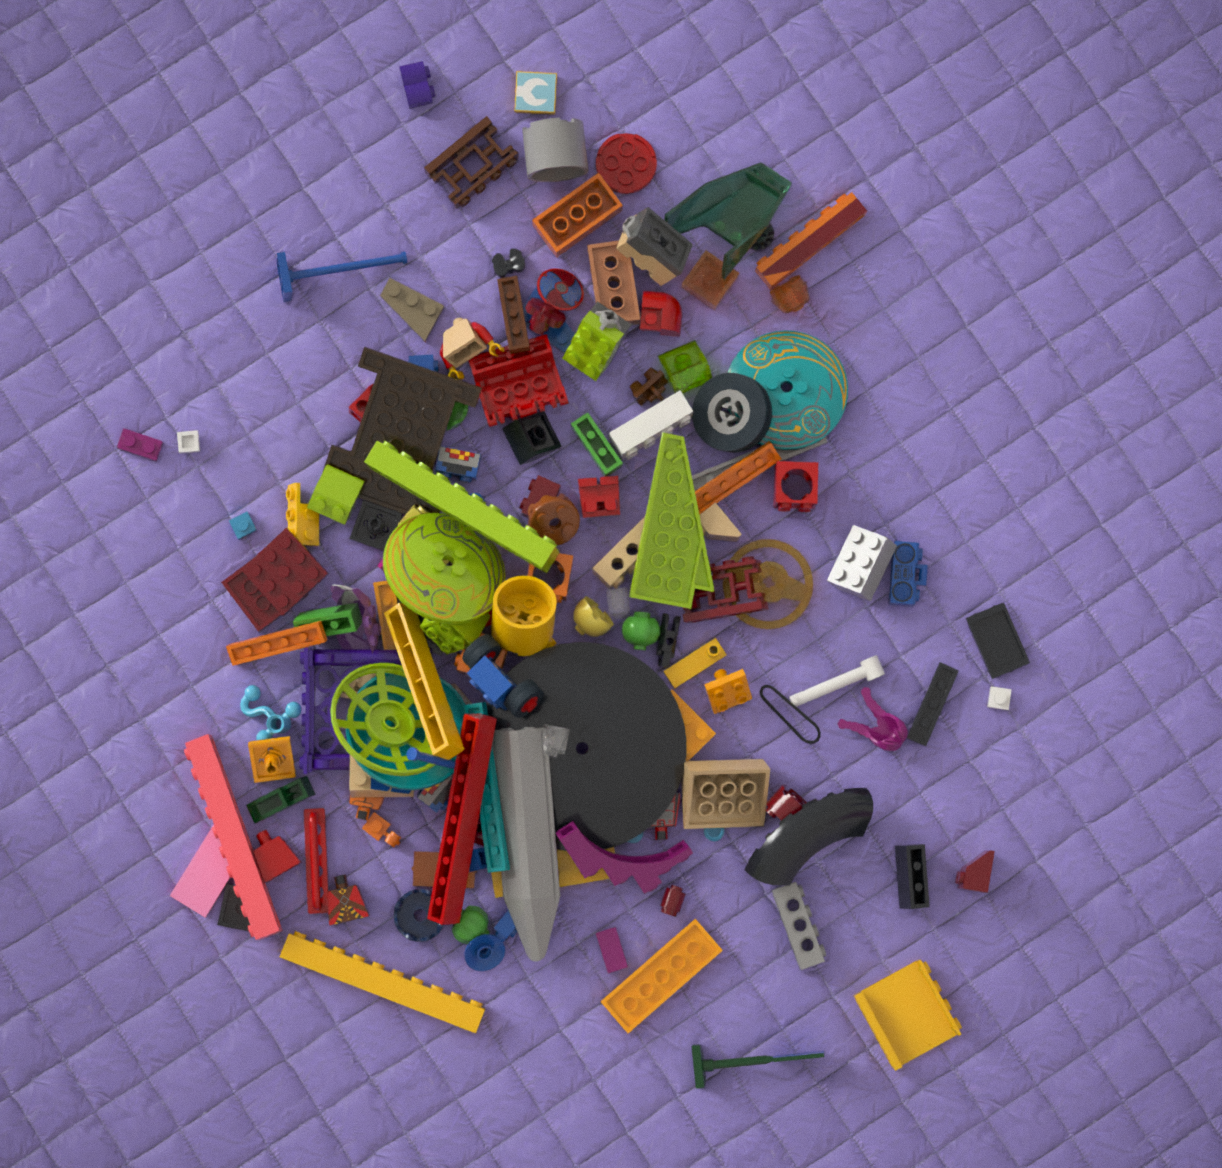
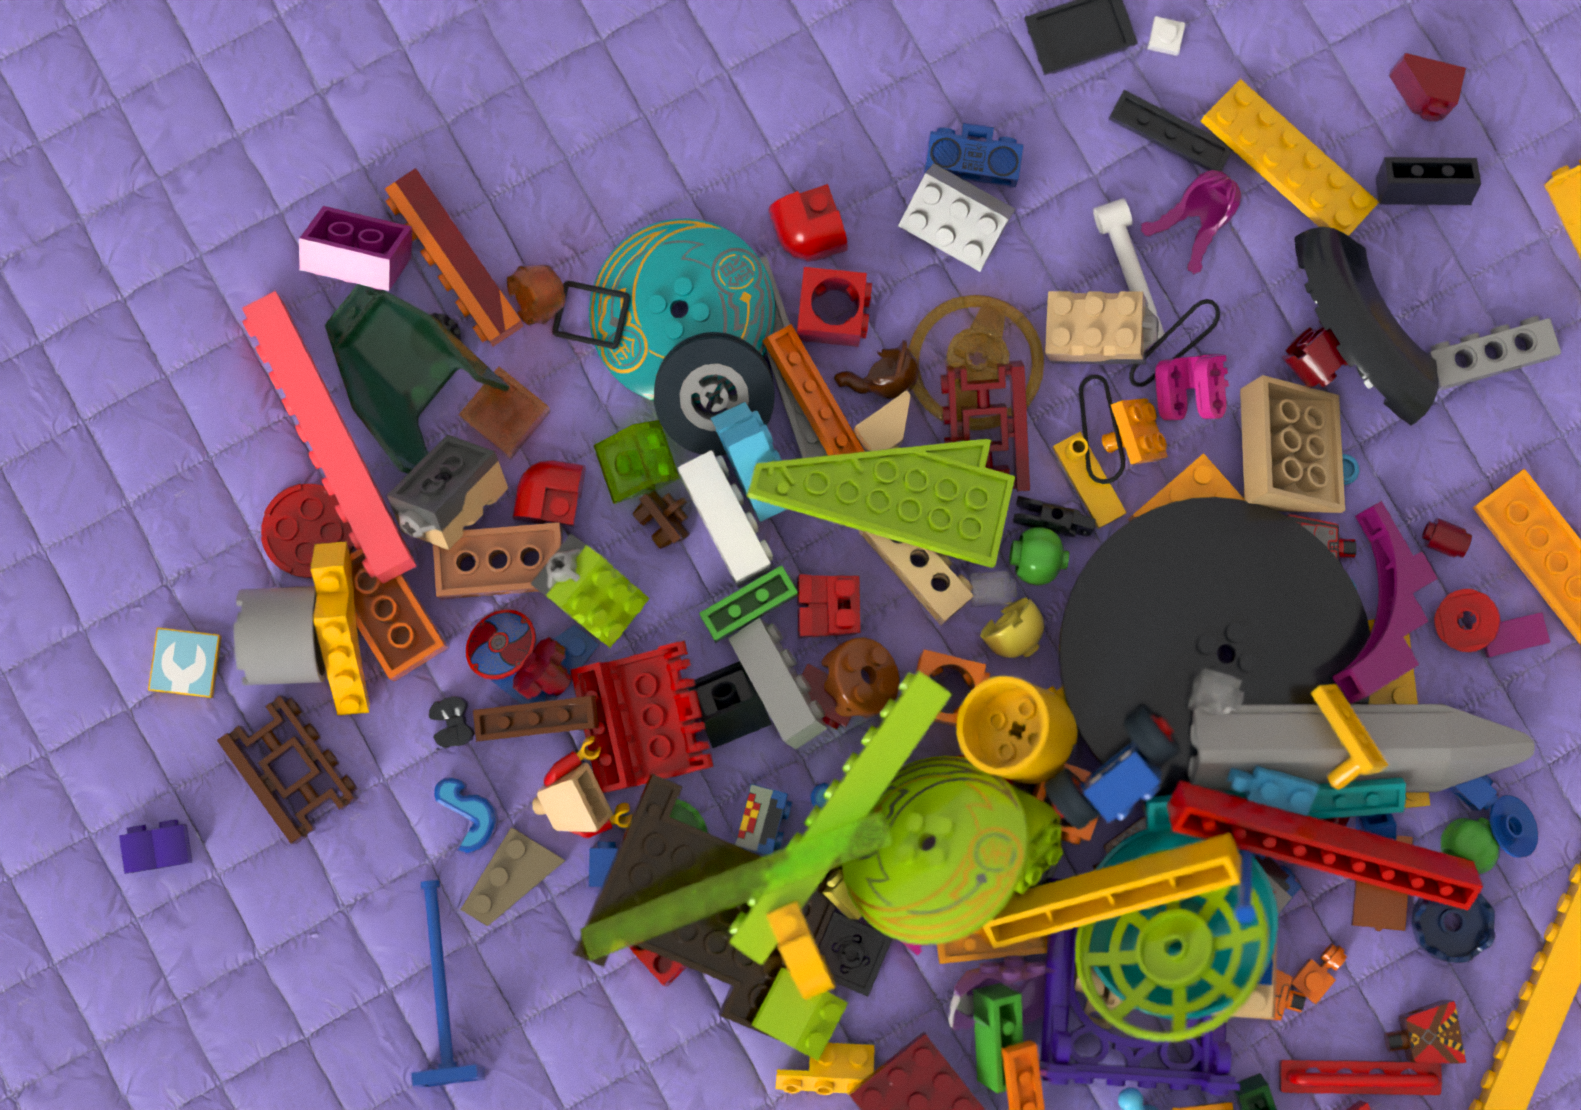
camera: 85 degrees left, 0 degrees up
none -> coral brick [242,291,417,584]
none -> magenta brick [299,206,412,291]
none -> yellow arch [311,542,370,715]
none -> animal [434,777,498,853]
none -> black piece [552,281,630,349]
none -> clear neon green plate [580,811,896,961]
none -> medium azure piece [711,402,787,522]
none -> light grey brick [728,618,828,749]
none -> yellow arch [766,901,836,1000]
none -> red brick [769,184,848,262]
none -> reddish brown piece [834,340,919,399]
none -> tan piece [1045,291,1159,364]
none -> black piece [1079,374,1126,484]
none -> dark pink piece [1155,354,1229,421]
none -> yellow plate [1201,79,1379,236]
none -> dark azure plate [1226,765,1319,816]
none -> yellow piece [1311,684,1389,790]
none -> red plate [1434,589,1501,652]

